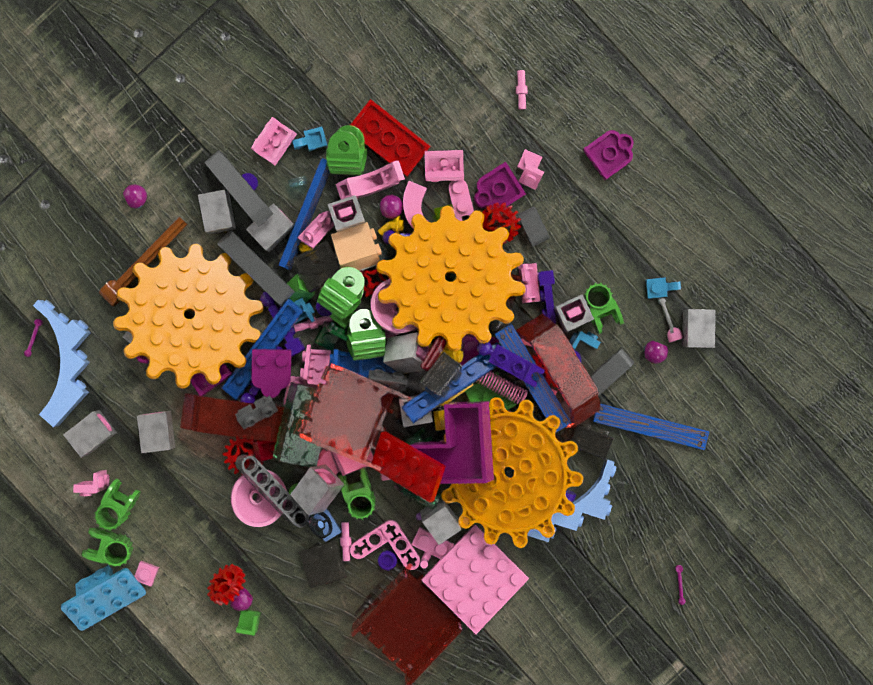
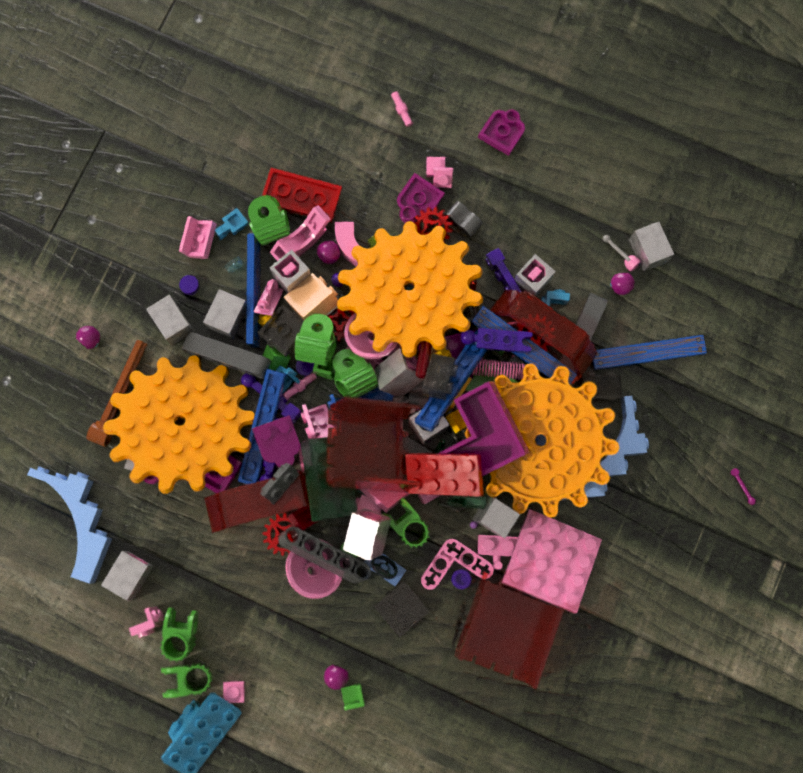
camera: 25 degrees left, 10 degrees down
magenta hinge [24,319,43,357] -> none
flat silver piece [137,411,176,453] -> none
dark grey beam [204,150,274,226] -> none
red gear [207,564,246,606] -> none
dark green bracket [314,321,348,351] -> none
bright pink bar [340,522,352,561] -> none
yellow plate [378,216,404,236] -> none
bright pink bracket [425,150,464,182] -> none
bright pink plate [449,180,474,221] -> none
bright pink hinge [518,263,541,303] -> none
bright green piece [584,283,624,334] -> none
dark azure plate [646,277,681,299] -> none

